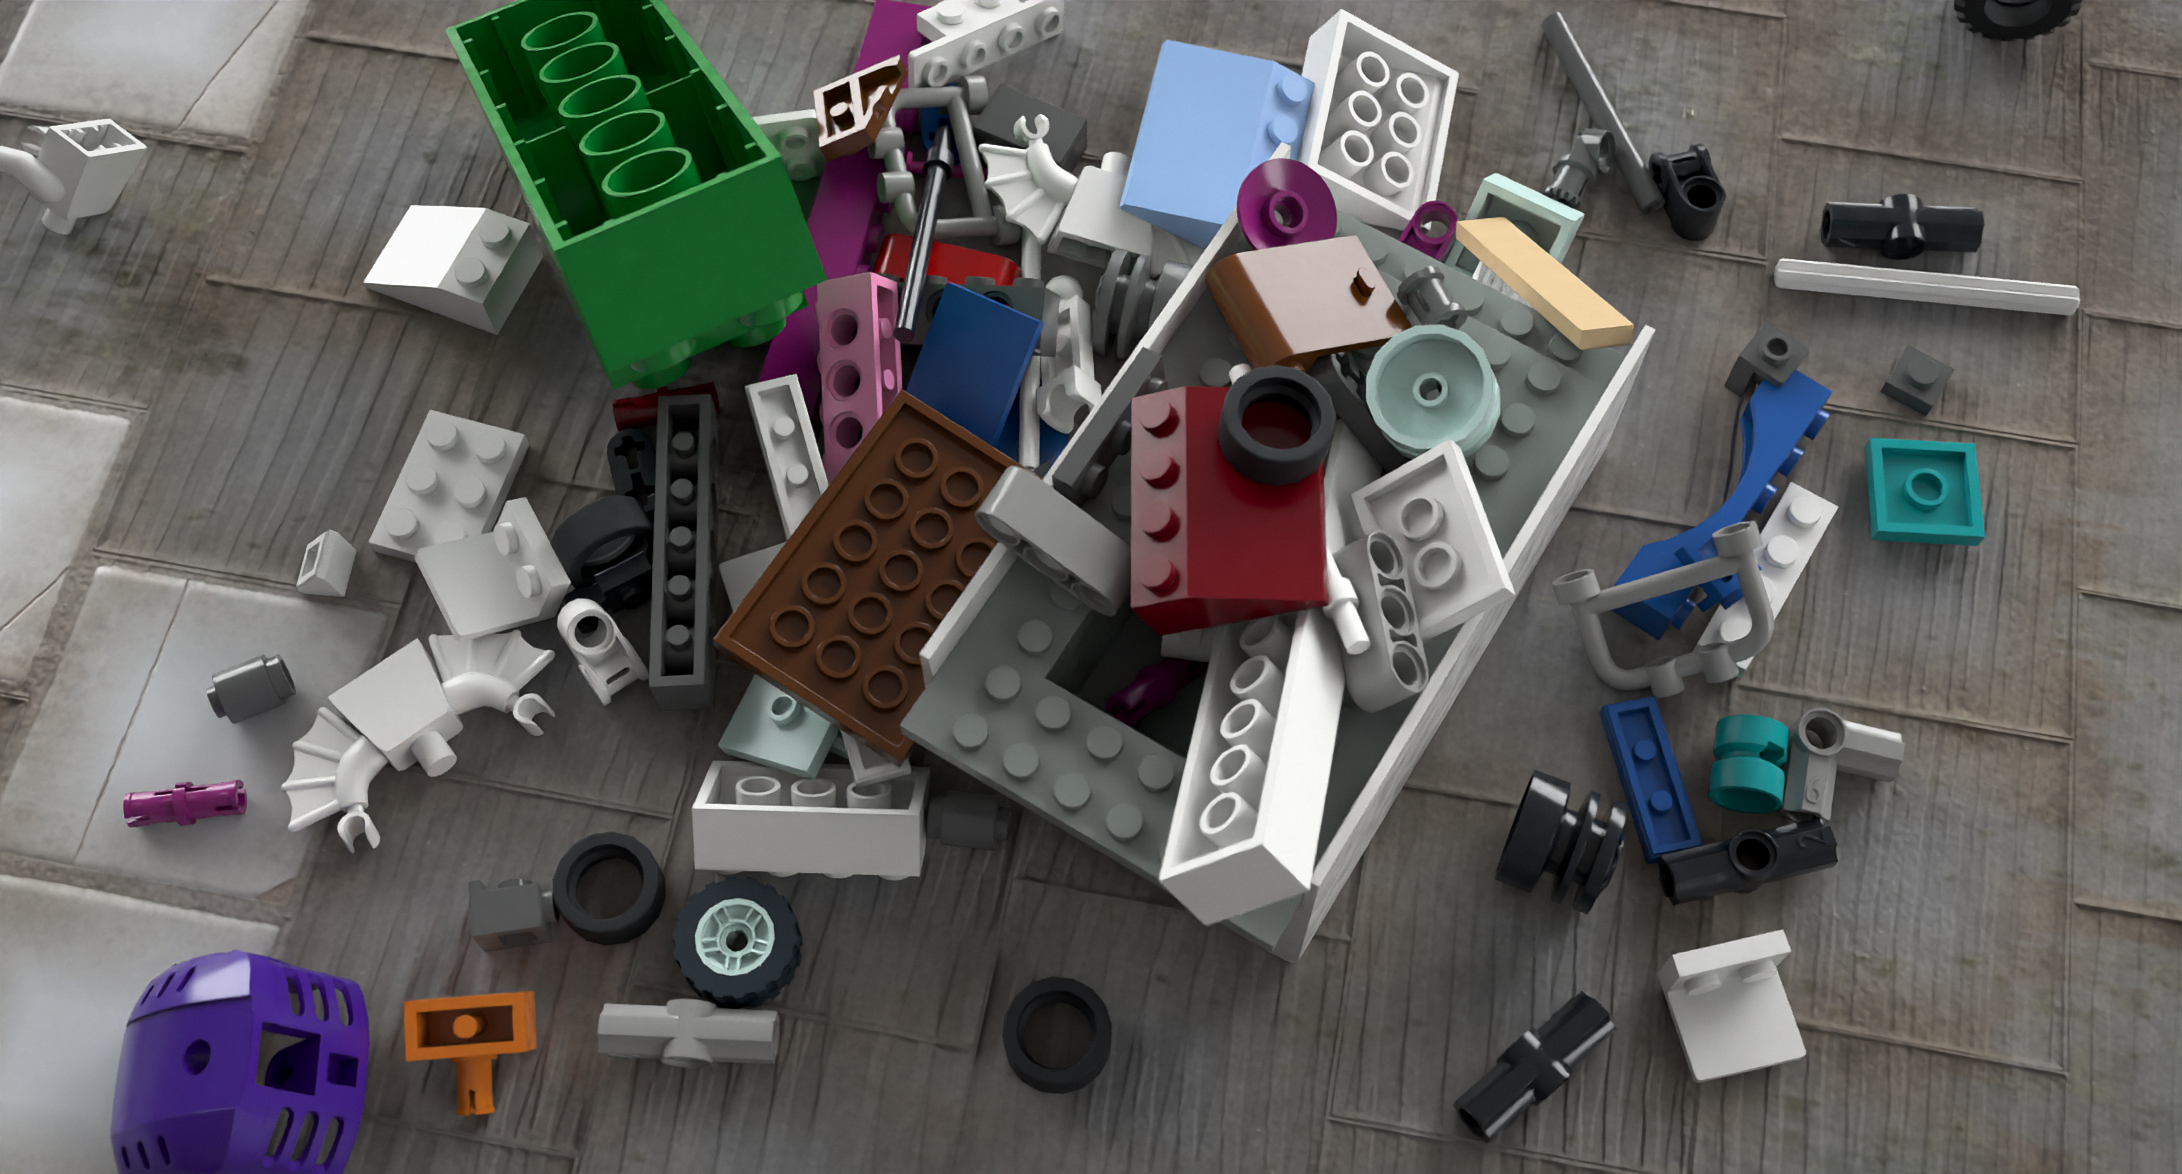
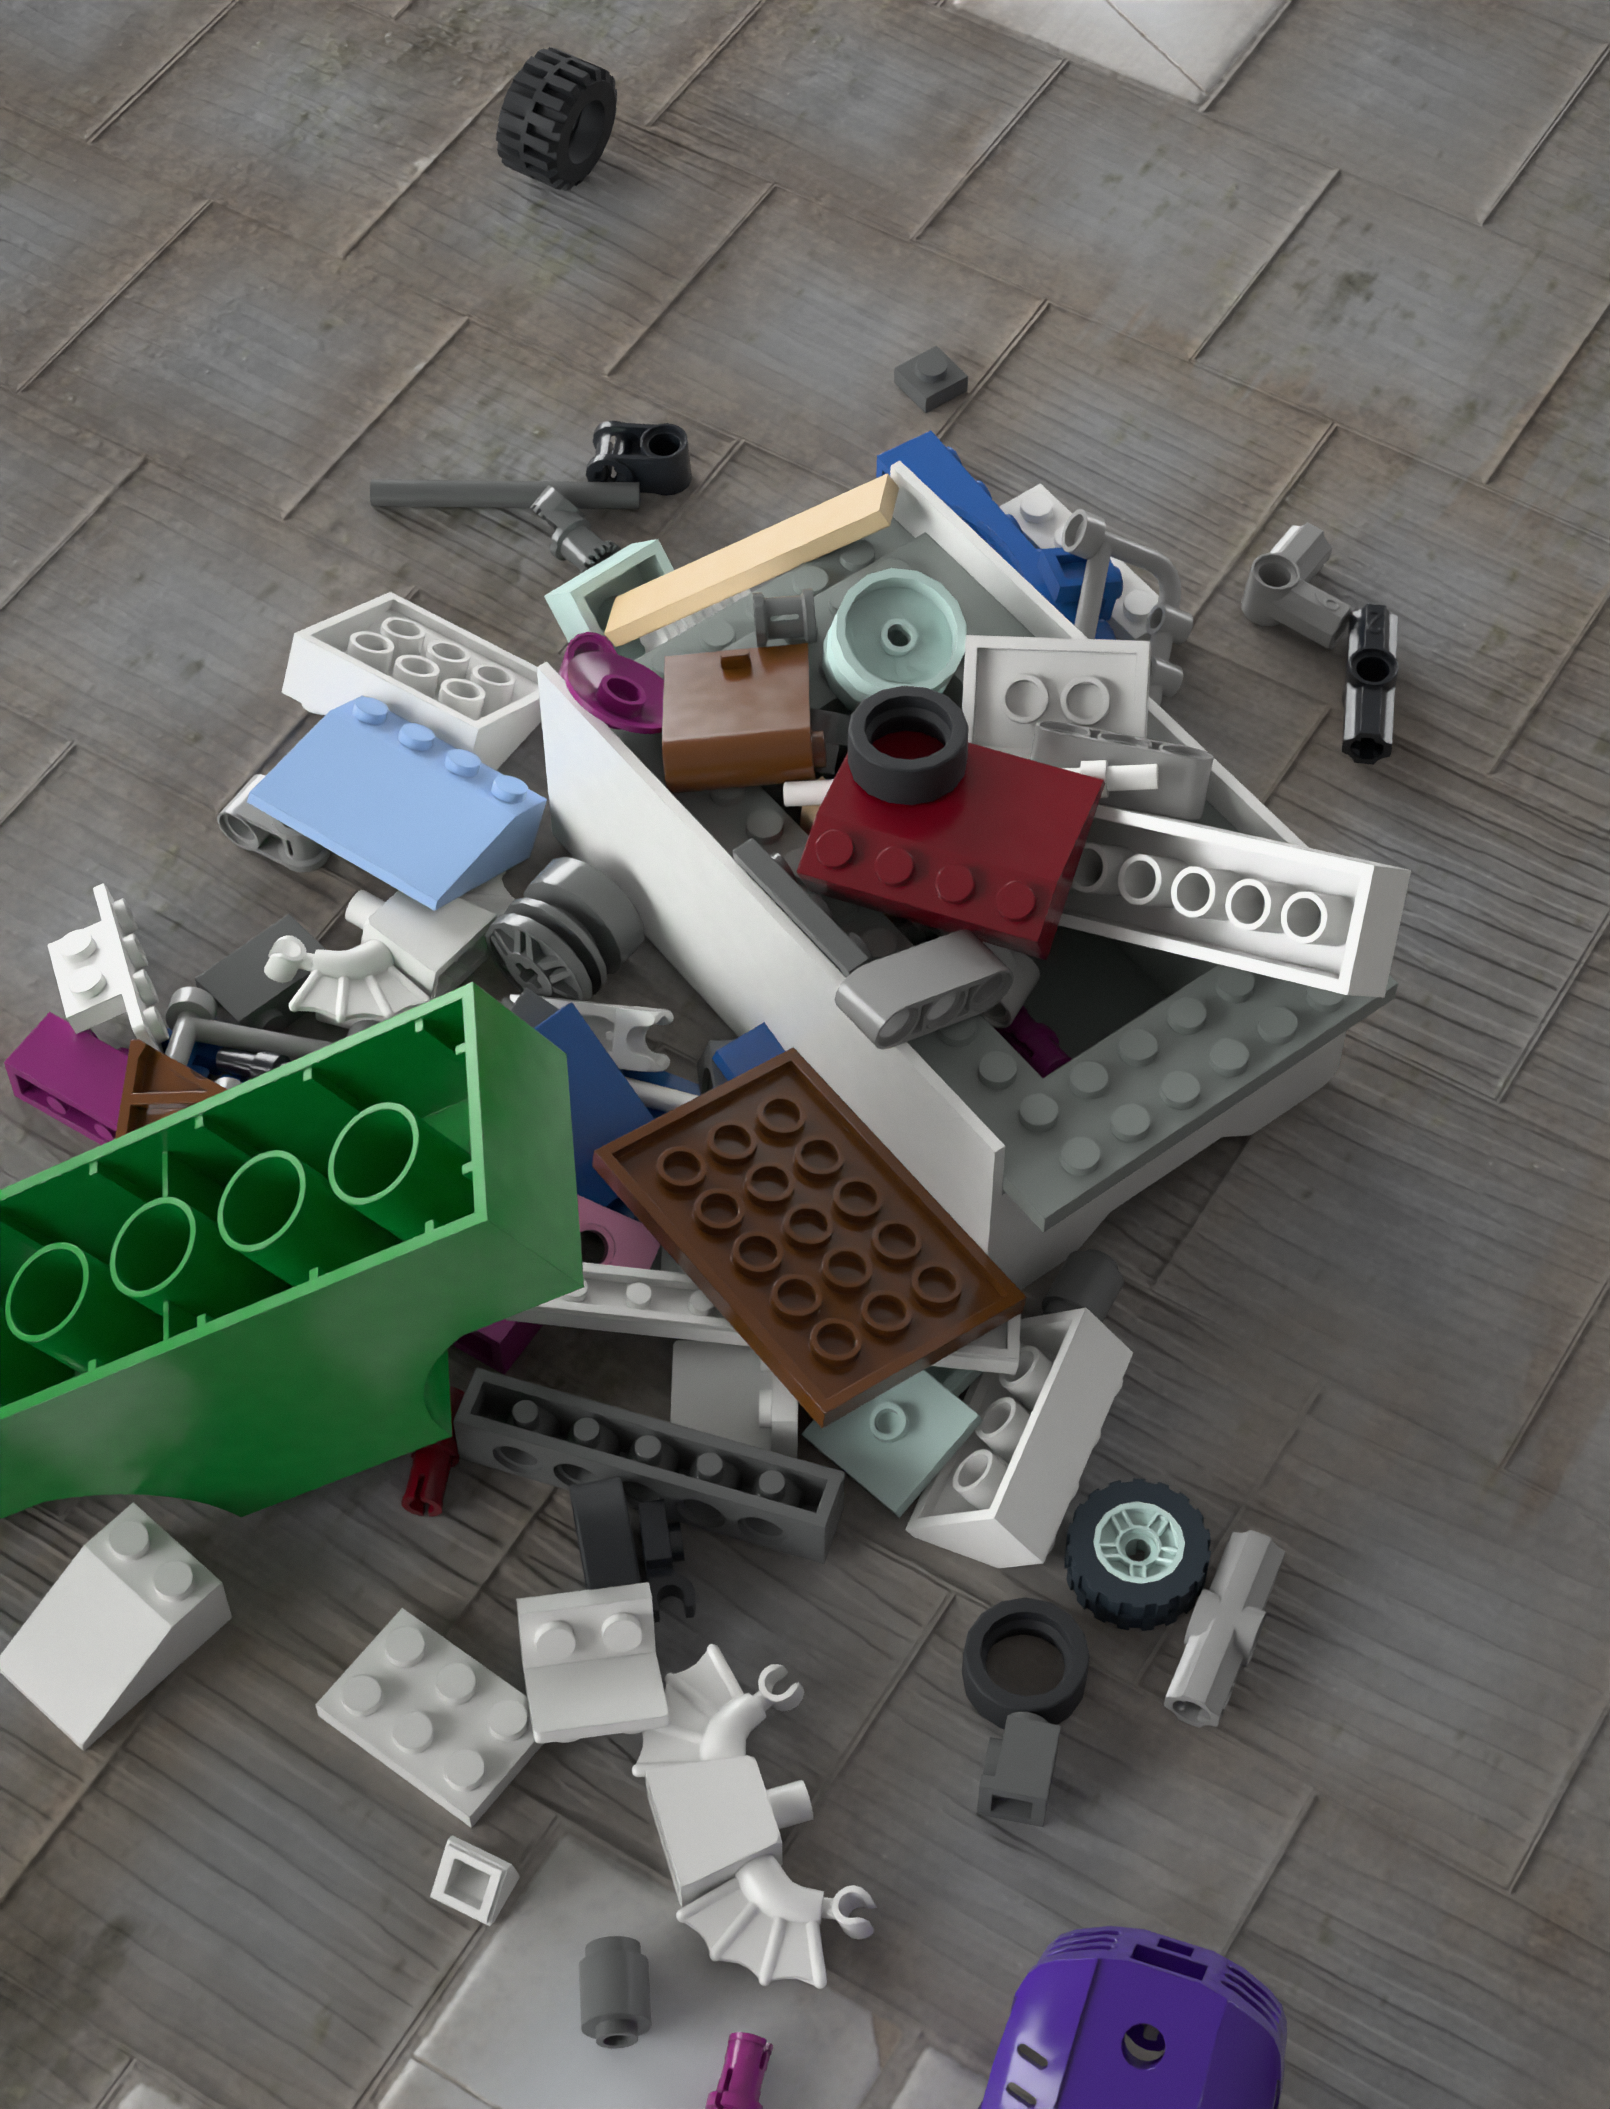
camera: 70 degrees left, 10 degrees down
orange brick [404,991,537,1116] -> none
white piece [557,598,649,706] -> none
black beam [607,428,656,523] -> none
black tyre [1002,976,1112,1094] -> none
black piece [1453,991,1617,1143] -> none
black wheel [1495,769,1628,915] -> none
blue tile [1599,696,1703,865] -> none
white bracket [1657,930,1806,1083] -> none
teal wheel [1708,714,1790,814] -> none
dark grey bracket [1724,321,1809,397] -> none
white axle [1774,258,2080,315] -> none
black piece [1820,194,1985,260] -> none
teal plate [1864,438,1985,546] -> none

